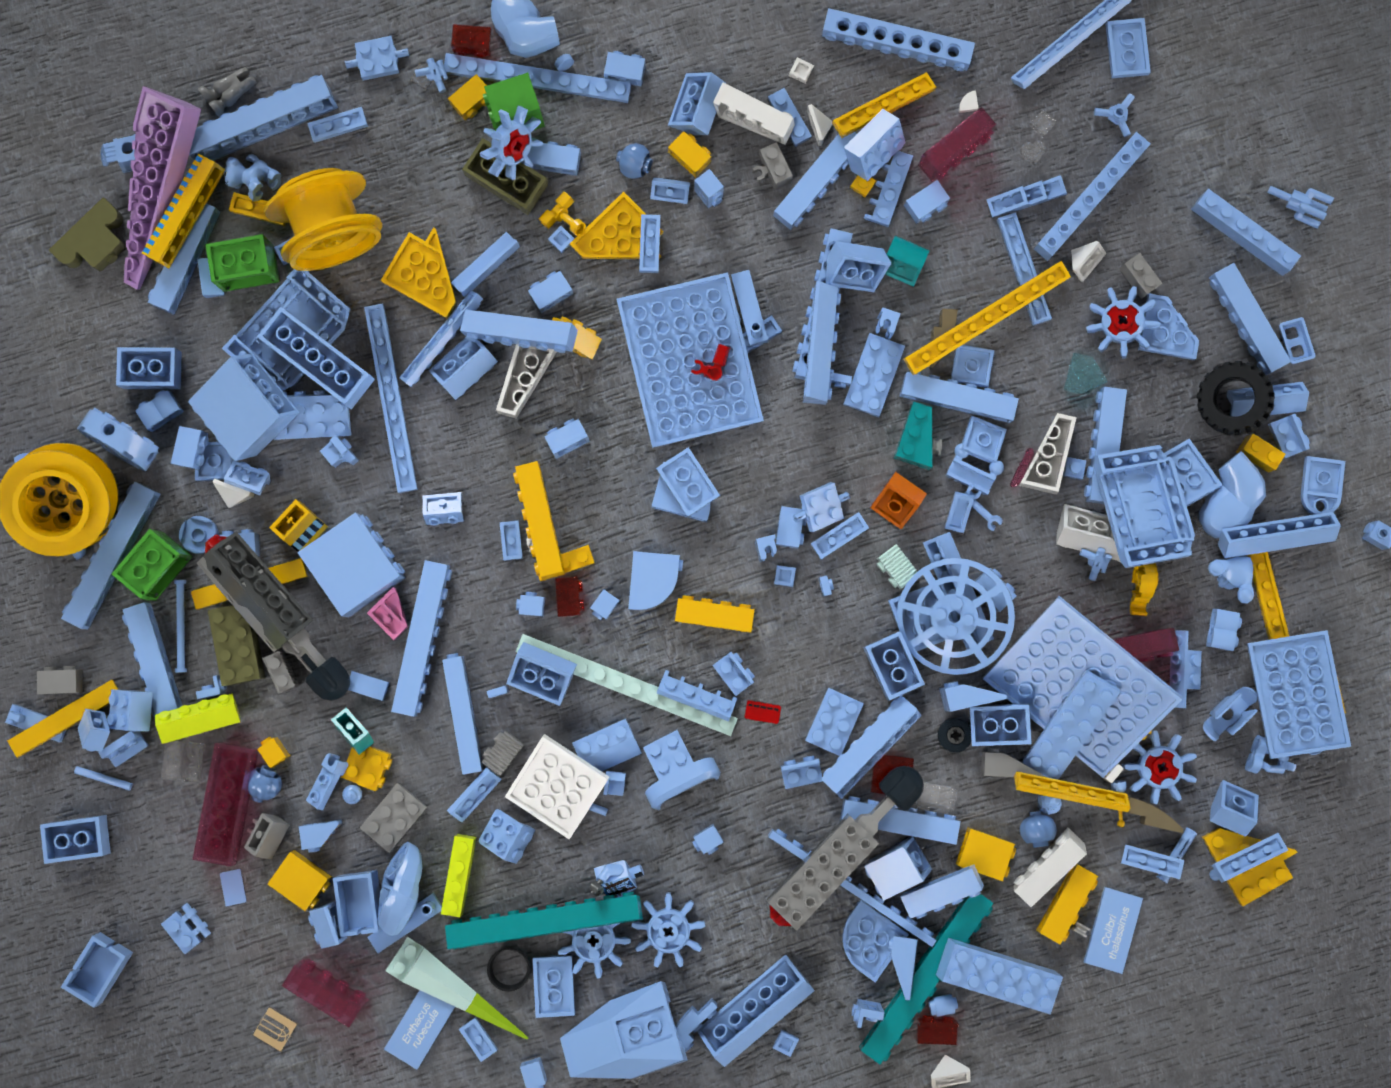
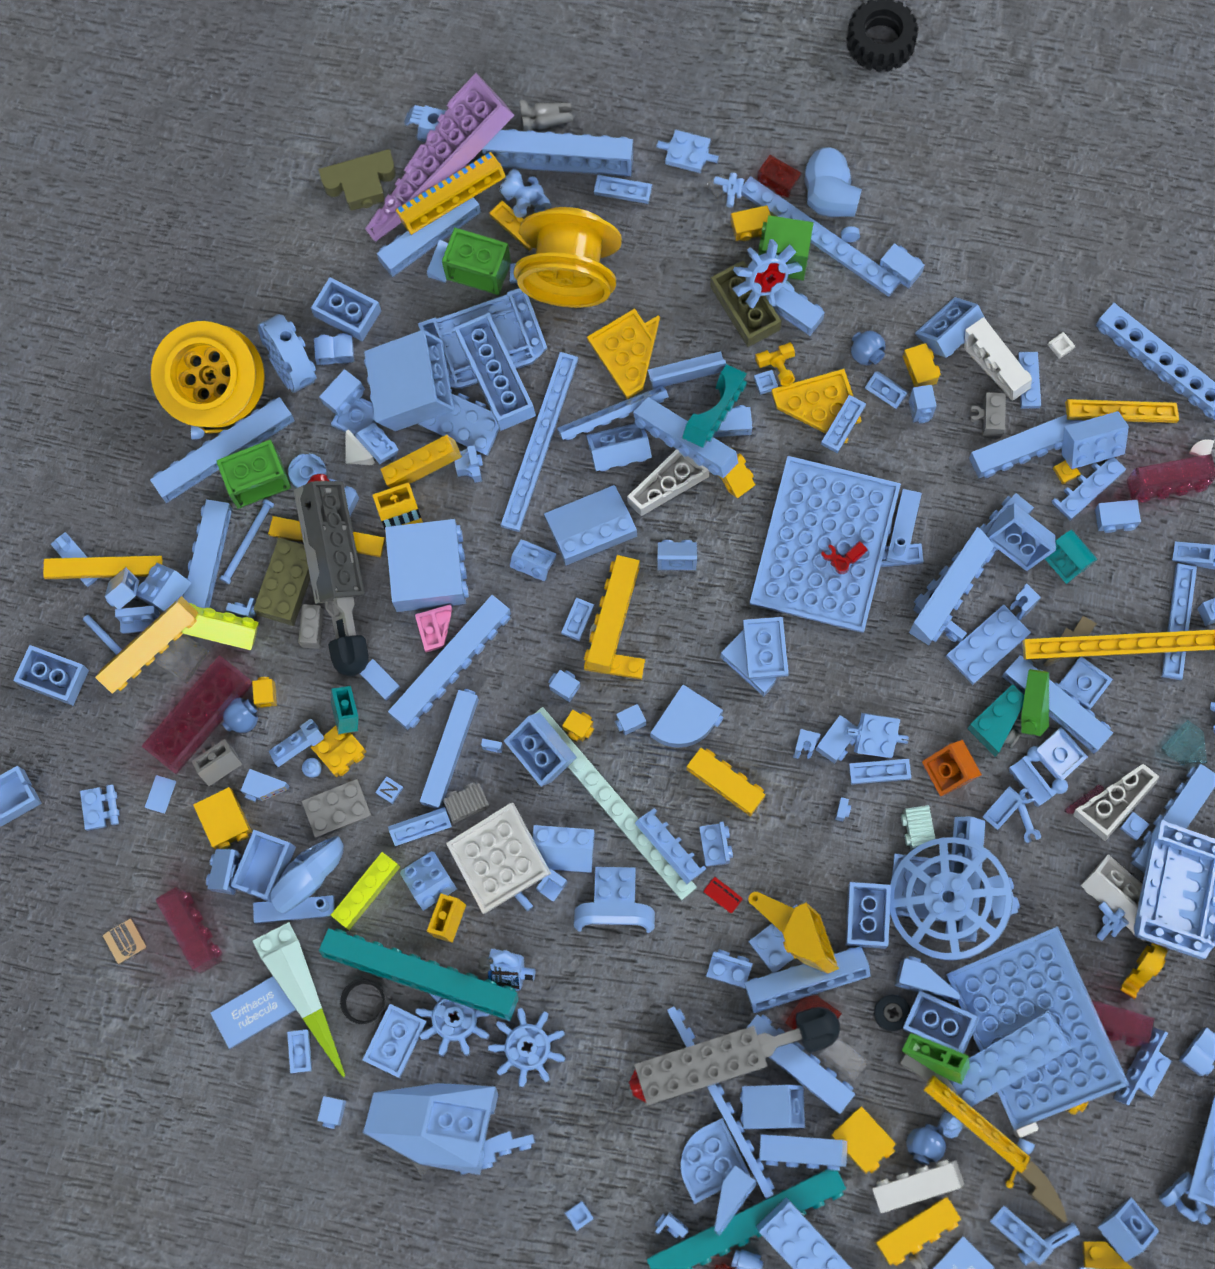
camera: 35 degrees right, 10 degrees down
light grey brick [37,666,83,694] -> none
clear red bracket [555,576,584,617] -> none
light blue brick [692,824,723,855] -> none
light blue slope [697,955,815,1067] -> none
light blue tile [774,565,796,587] -> none
white slope [807,104,833,146] -> none
light blue gear [1122,730,1197,804] -> none
light blue piece [1203,687,1258,741] -> none
none -> yellow brick [95,596,198,694]
none -> light blue tile [375,776,403,804]
none -> yellow brick [380,435,462,488]
none -> yellow brick [426,893,466,943]
none -> light blue slope [544,485,637,565]
none -> yellow brick [562,709,594,742]
none -> teal arch [682,364,747,448]
none -> yellow slope [748,892,839,974]
none -> bright green slope [902,1033,970,1085]
none -> bright green slope [1021,669,1049,736]

